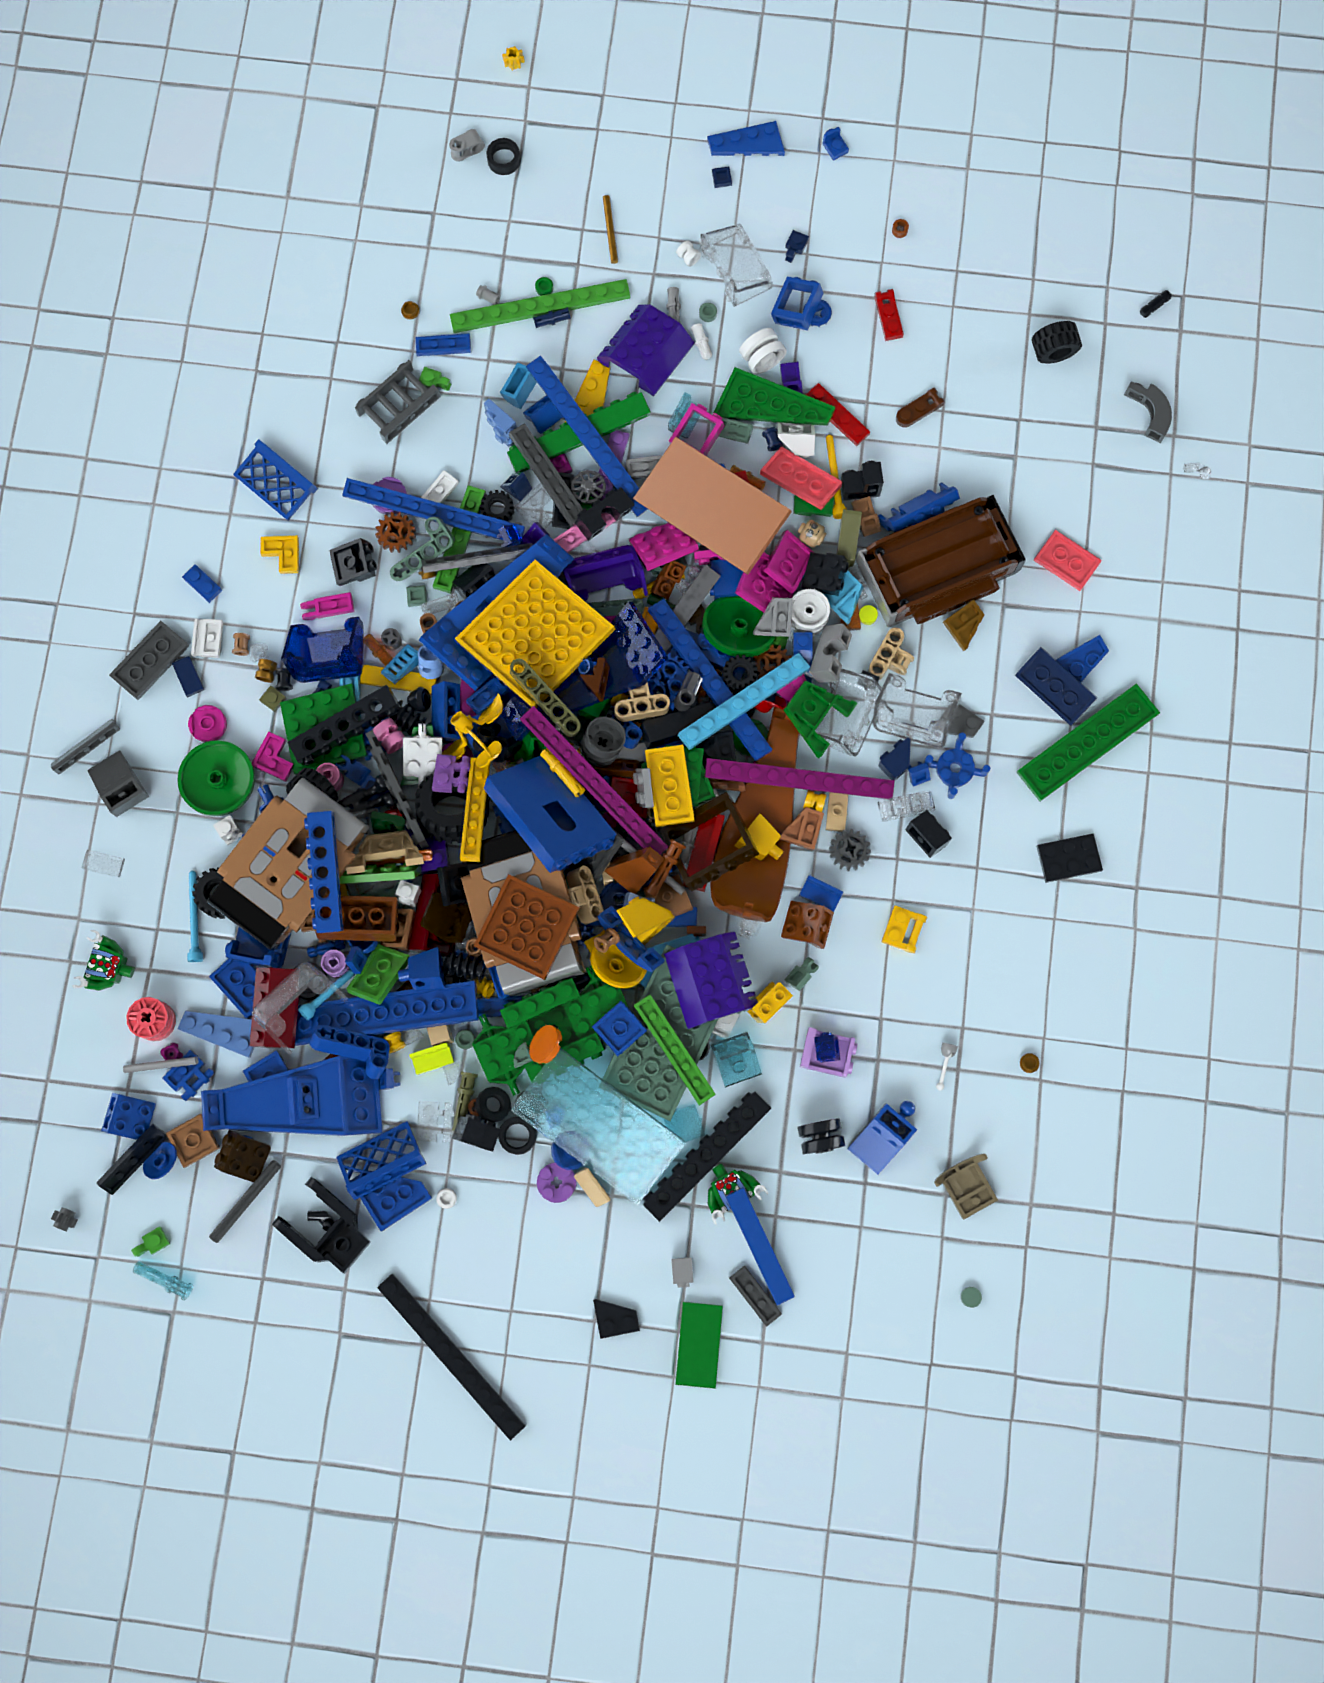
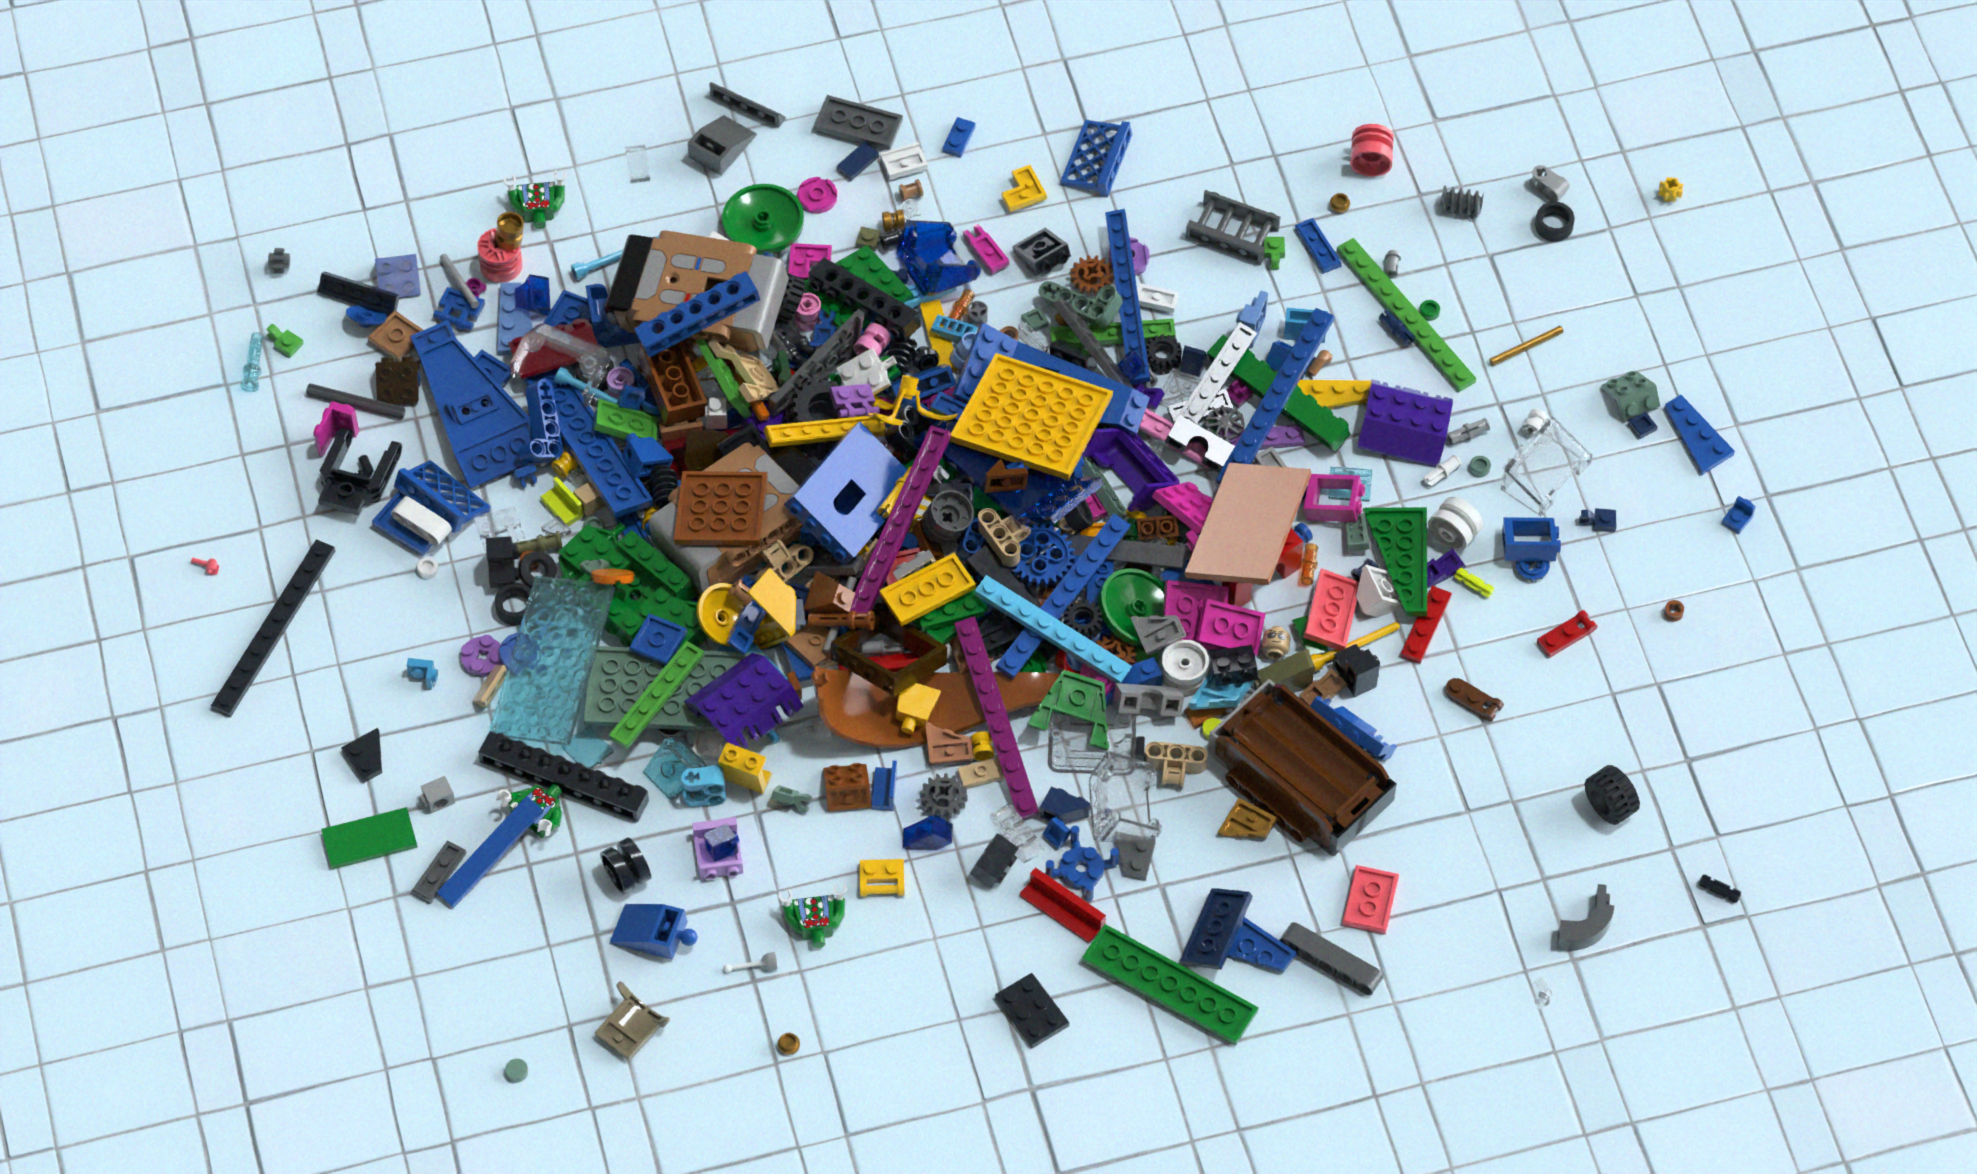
camera: 65 degrees right, 20 degrees down
olive beam [510,658,581,737] -> none
flat silver piece [673,671,703,711] -> none
none -> coral hand [191,557,219,575]
none -> dark pink bracket [313,401,359,456]
none -> white beam [391,496,452,546]
none -> dark azure bracket [406,658,438,689]
none -> pearl gold wheel [495,212,524,251]
none -> clear blue slope [515,274,551,316]
none -> medium azure piece [681,765,726,807]
none -> green torso [778,884,847,948]
none -> clear blue slope [903,814,953,850]
none -> red panel [1020,867,1106,943]
none -> dark grey beam [1279,922,1384,995]
none -> coral wheel [1350,124,1394,177]
none -> dark grey piece [1440,185,1484,216]
none -> neon yellow axle [1455,568,1494,598]
none -> sand green bracket [1601,371,1660,421]

